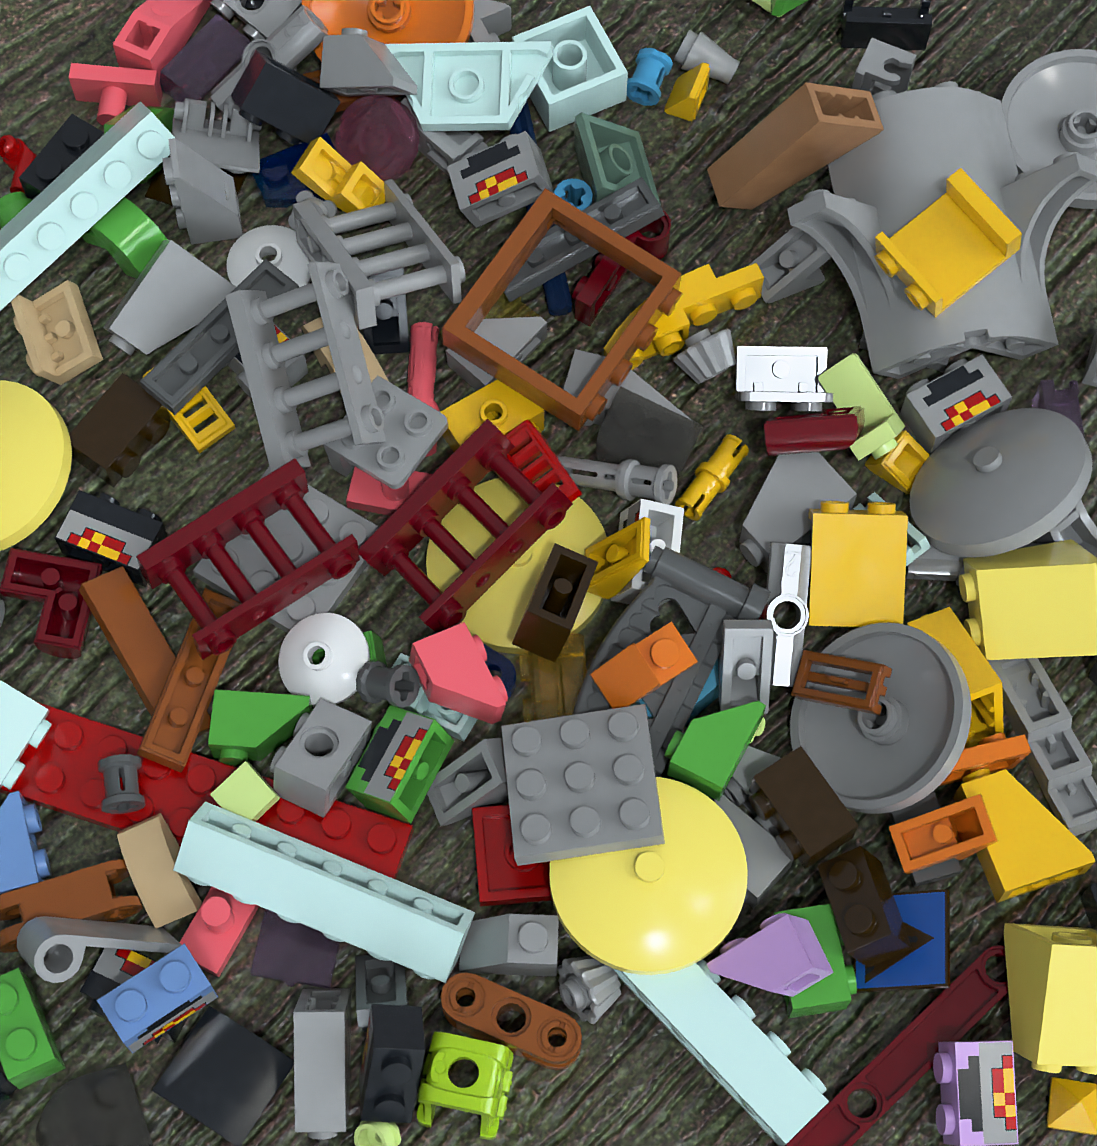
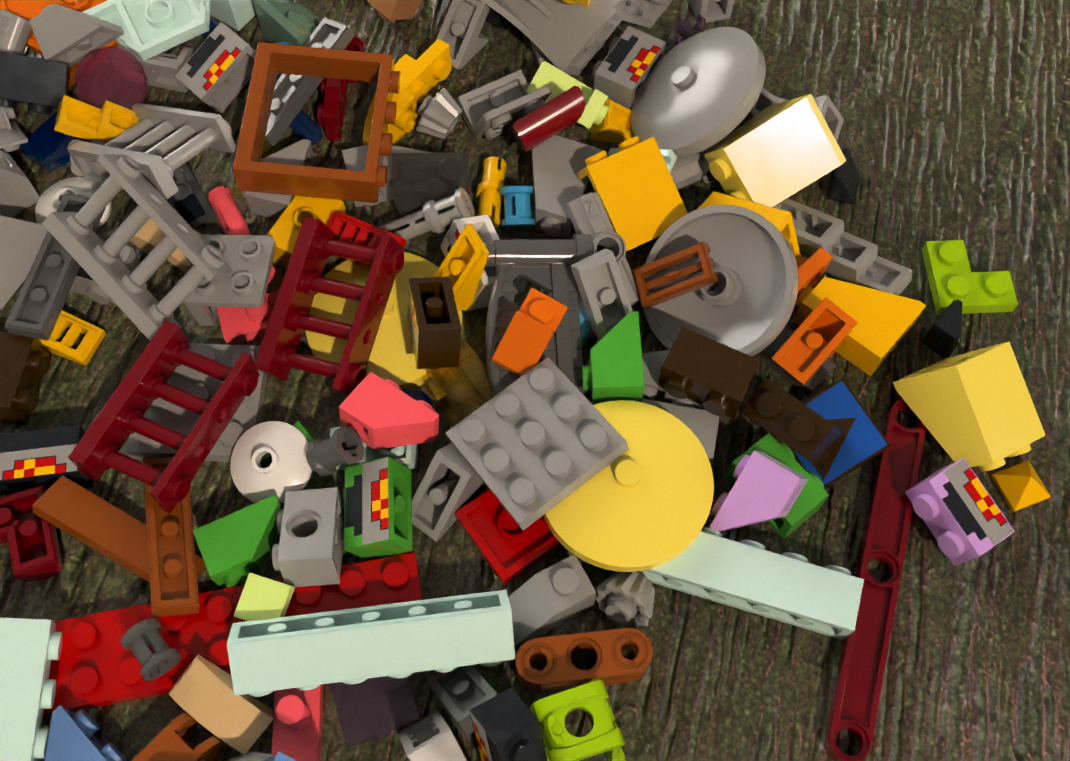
camera: 30 degrees left, 5 degrees down
none -> dark azure bush [500,186,535,227]

